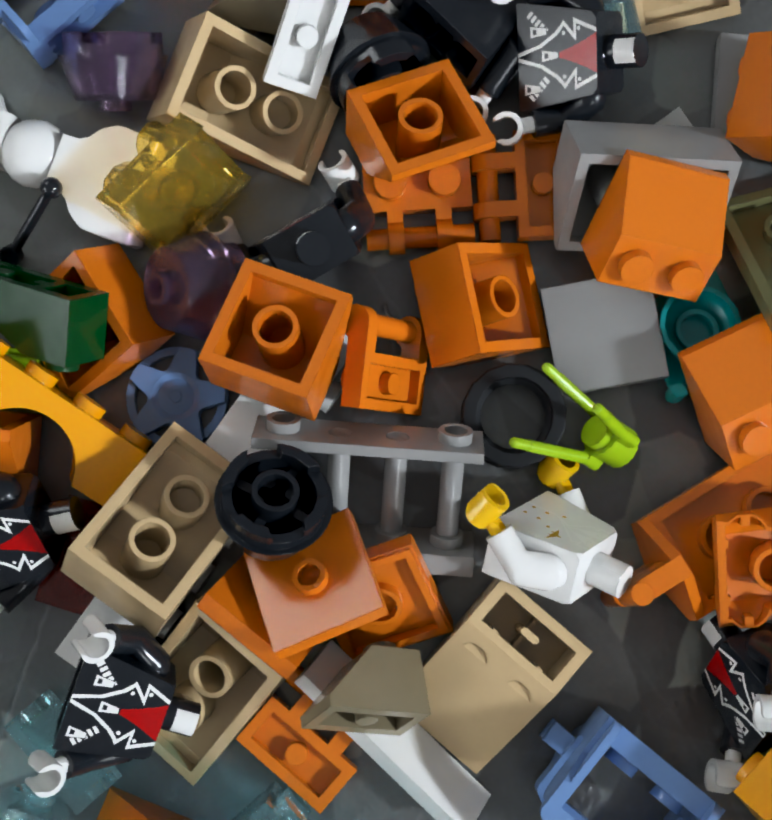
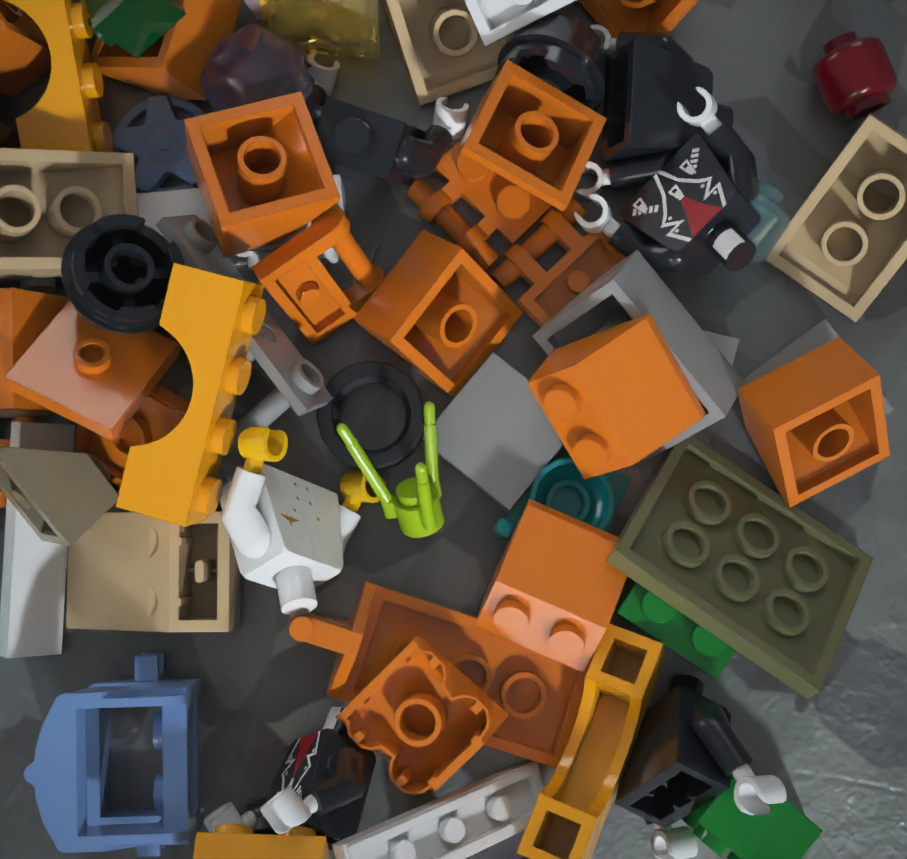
camera: 45 degrees right, 0 degrees up
none -> light orange arch [116,263,266,527]

